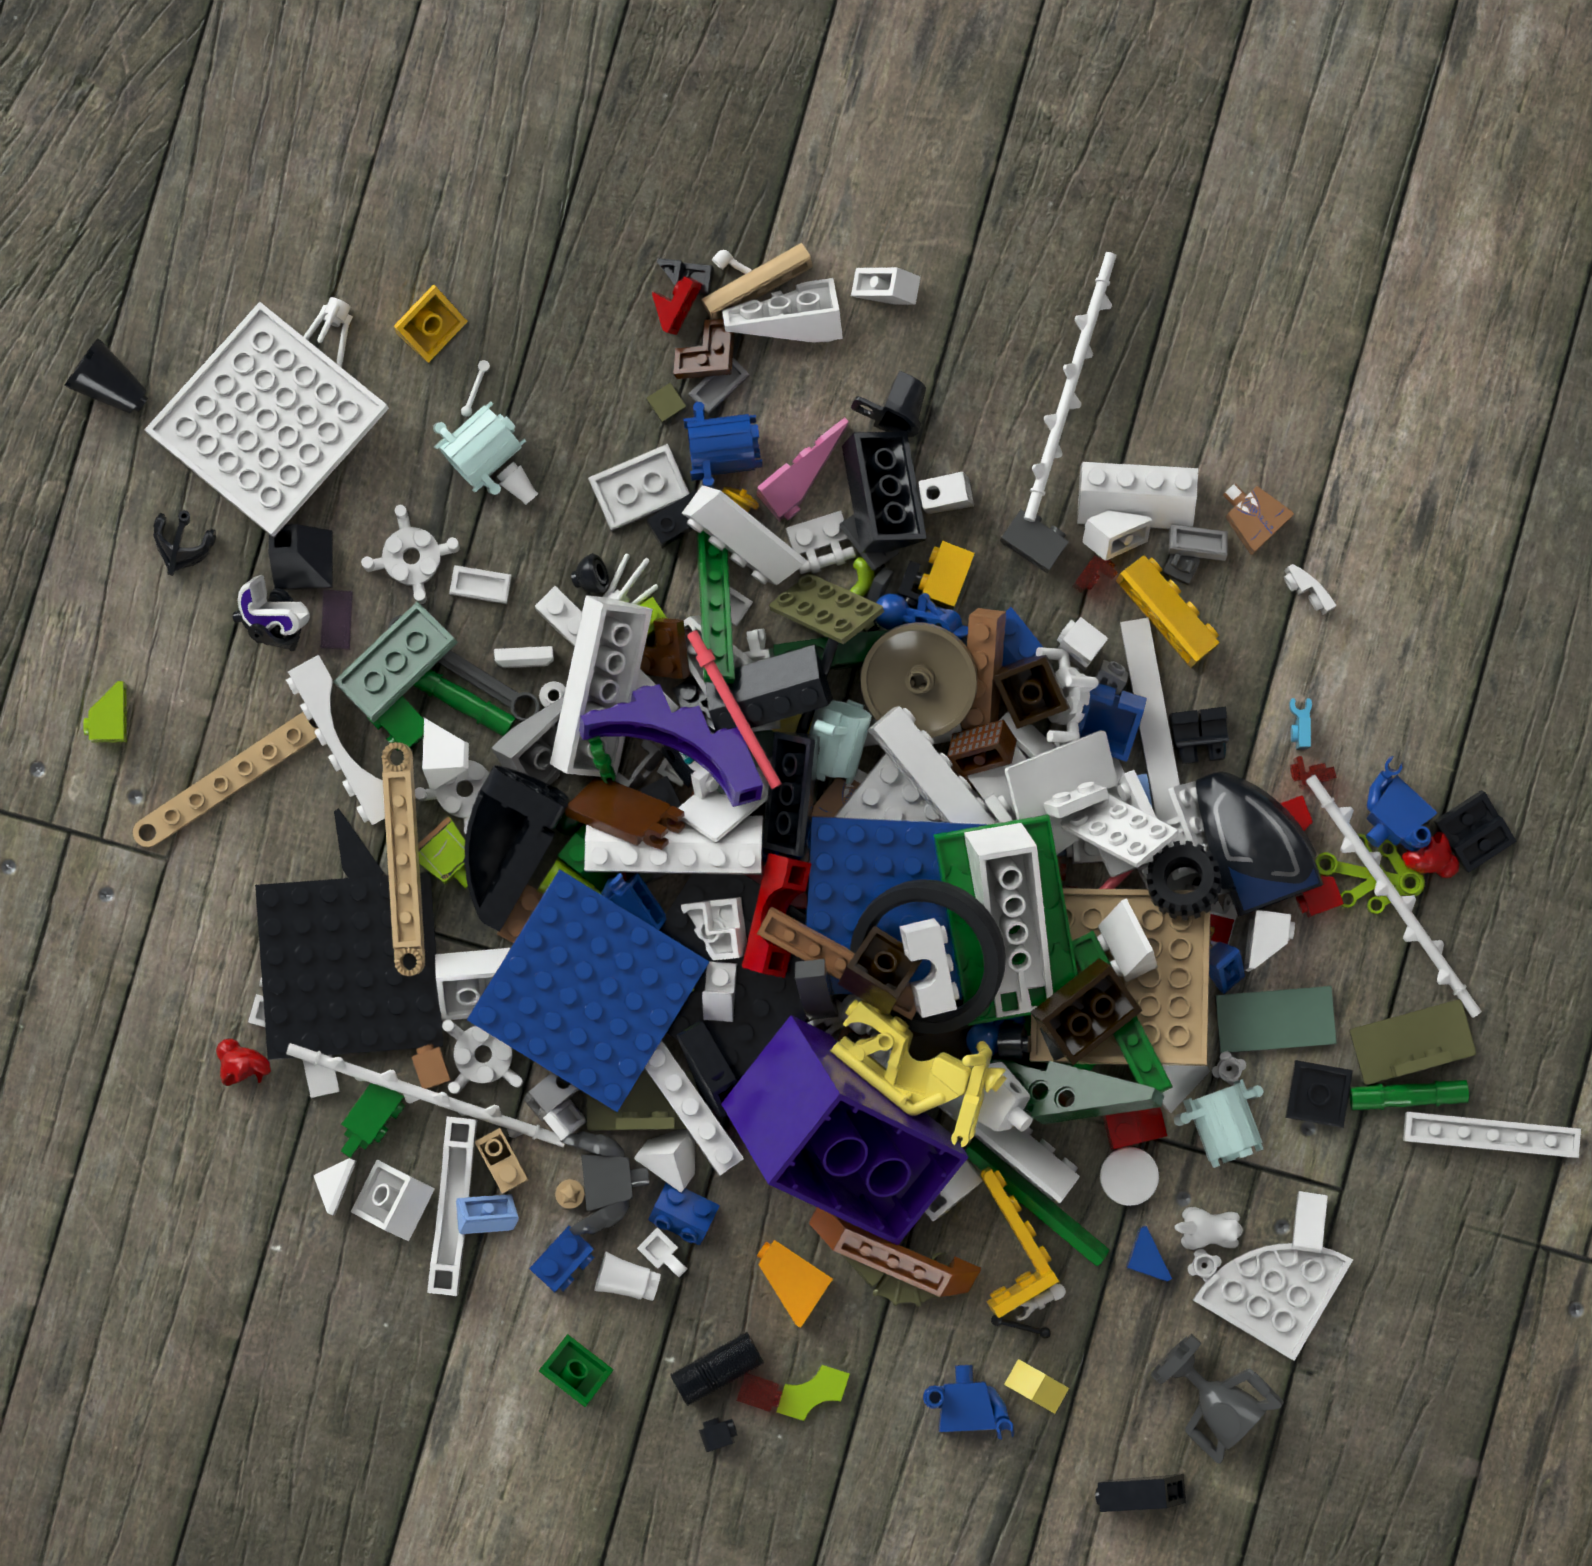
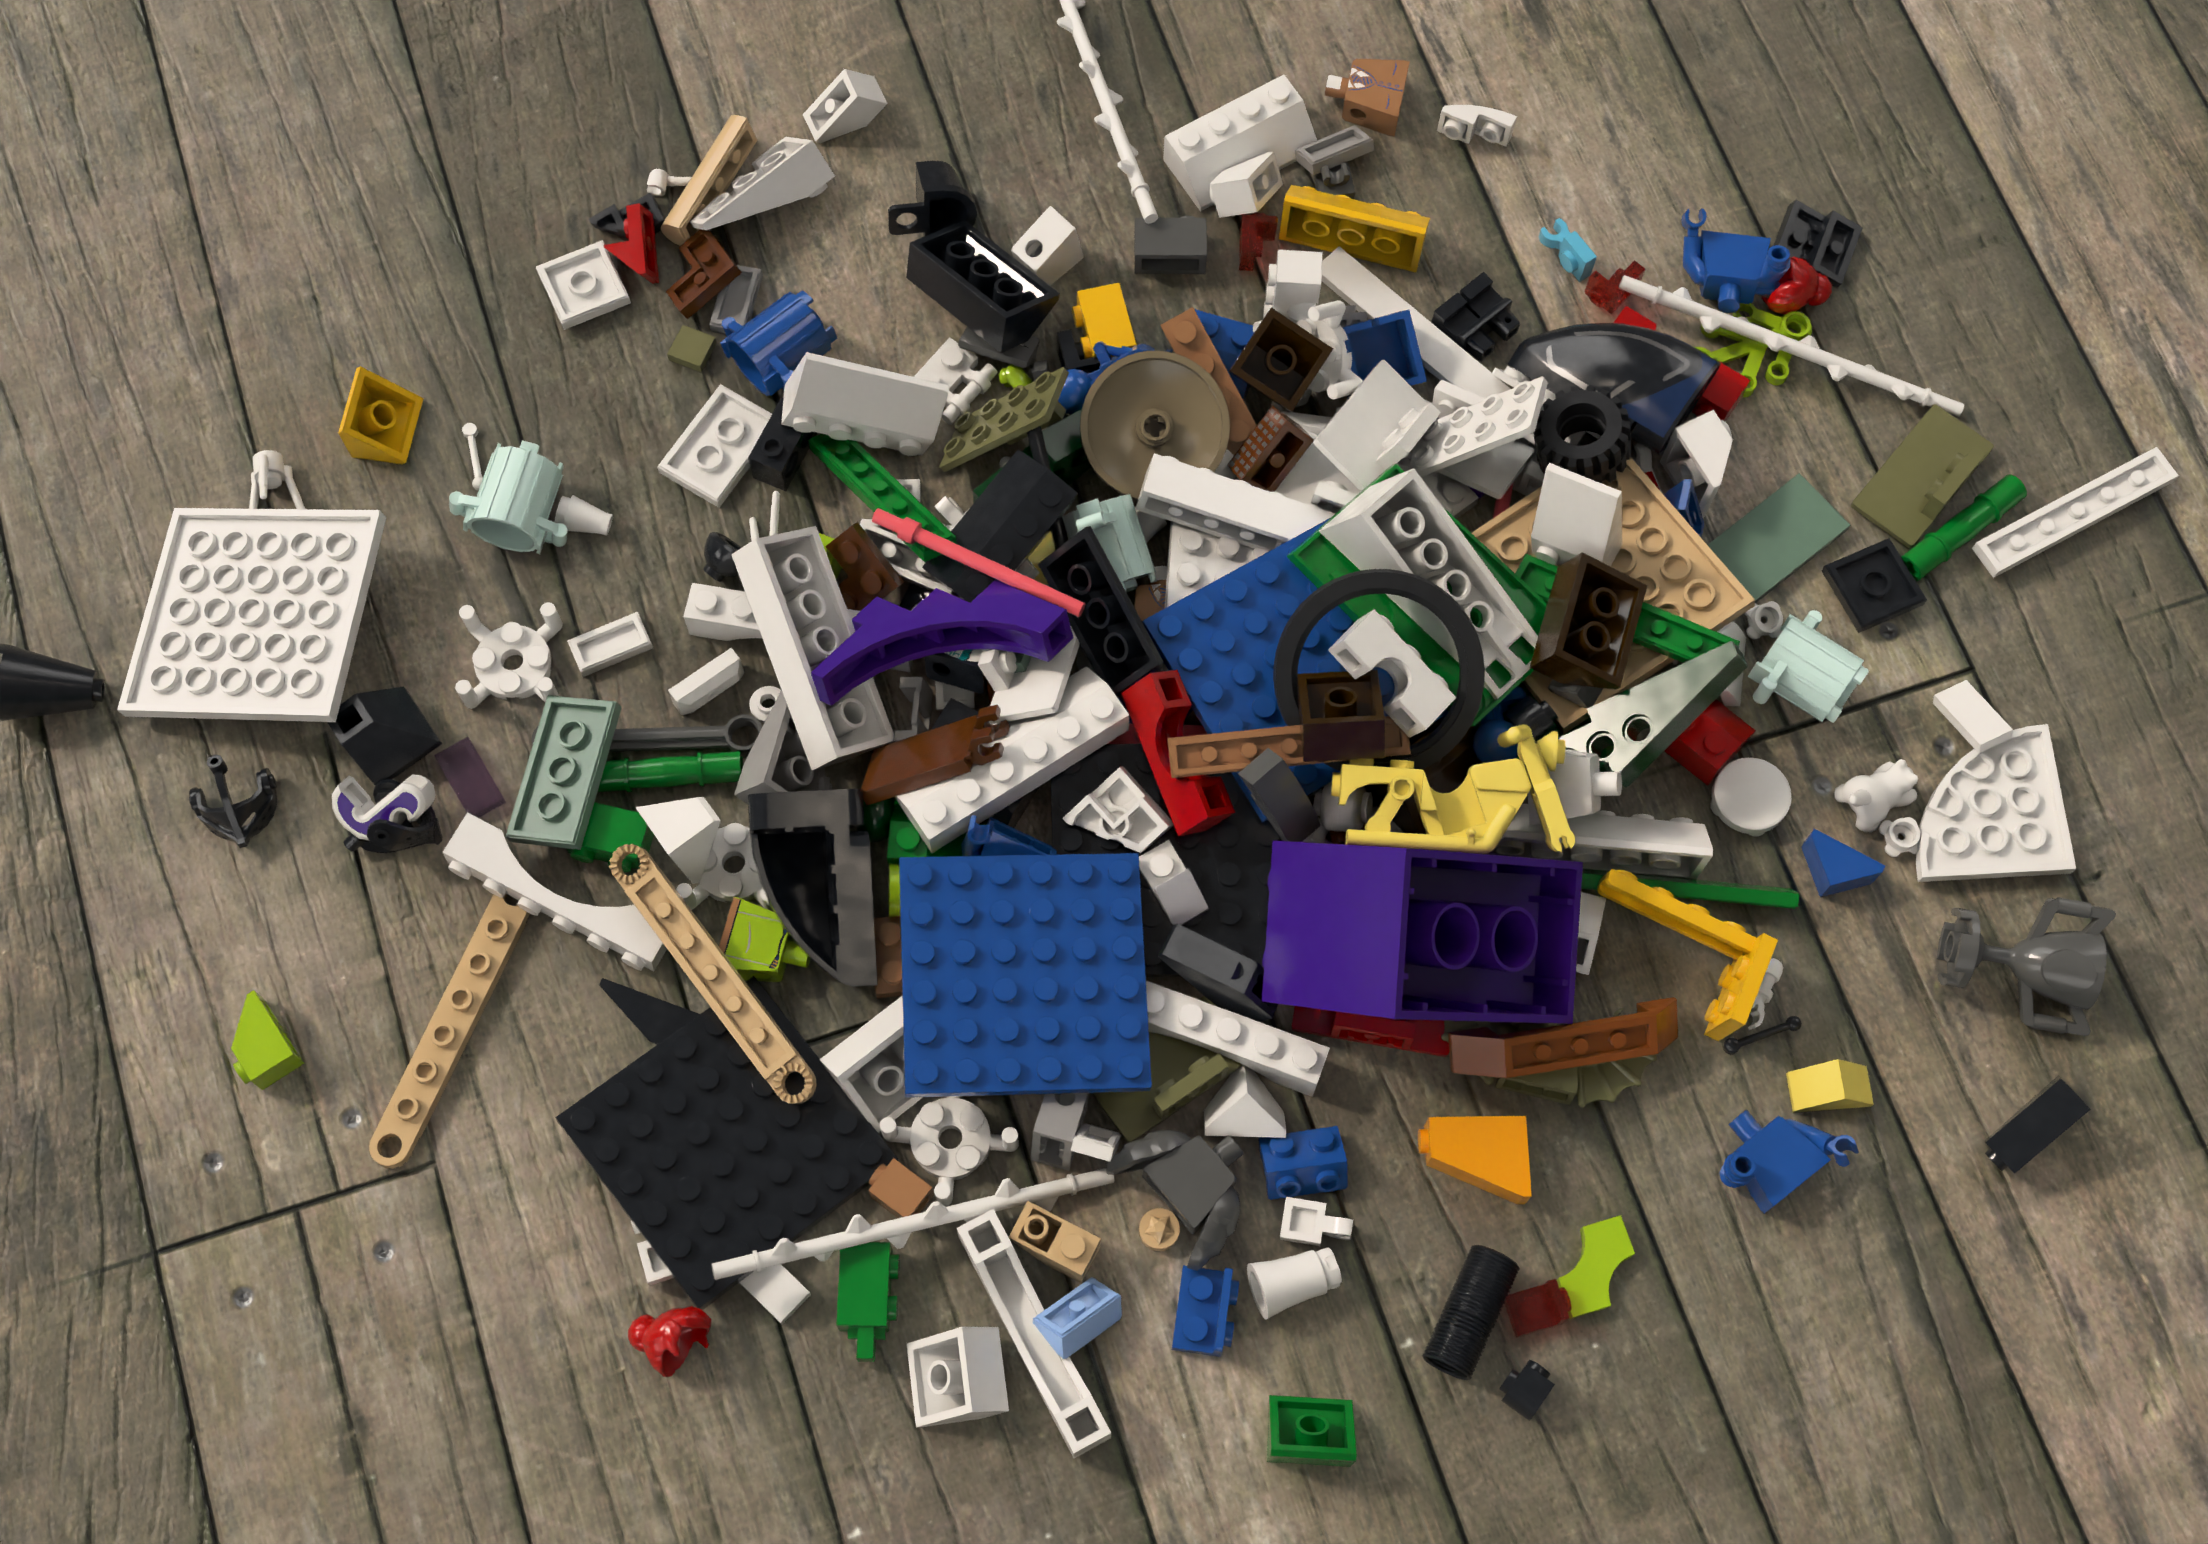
camera: 25 degrees left, 15 degrees down
white slope [313,1158,357,1216] -> none
green piece [588,736,616,784] -> none
bright pink wedge [757,417,849,522] -> none
none -> white plate [536,240,631,330]

